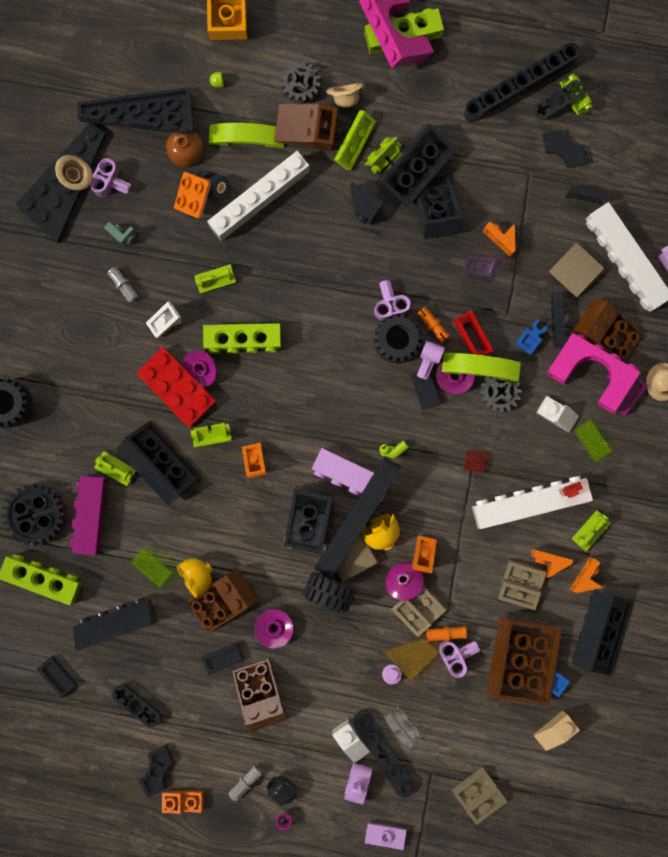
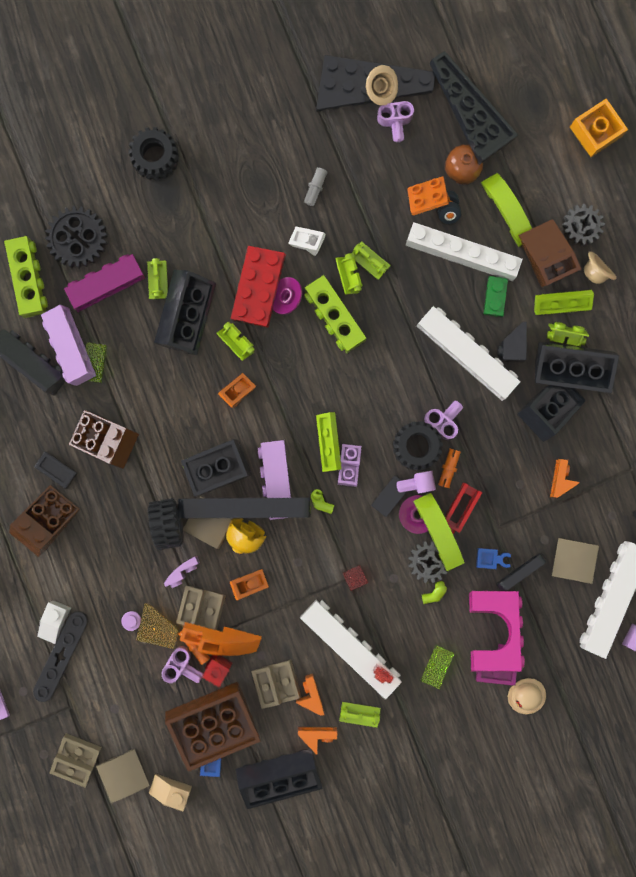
camera: 50 degrees right, 0 degrees up
sand green bracket [104,222,137,247] -> none
yellow cylinder [177,558,213,598] -> none
lime hinge [210,72,224,88] -> none
magenta dish [254,609,293,648] -> none
lavender beam [344,763,372,805] -> none
magenta dish [385,563,424,601] -> none
clear hinge [385,706,421,748] -> none
clear purple slope [462,255,501,283] -> none
white slope [536,396,579,432] -> none
reddish brown slope [574,299,644,363] -> none
none -> lavender brick [41,305,96,386]
none -> dark tan slope [96,749,149,803]
none -> lavender slope [164,556,200,588]
none -> orange slope [180,622,262,656]
none -> red window [202,655,233,687]
none -> lime plate [316,412,342,472]
none -> lime hinge [335,253,363,294]
none -> lavender slope [338,444,361,487]
none -> white brick [417,306,520,401]
none -> lime arm [422,581,447,604]
none -> green plate [483,276,508,317]

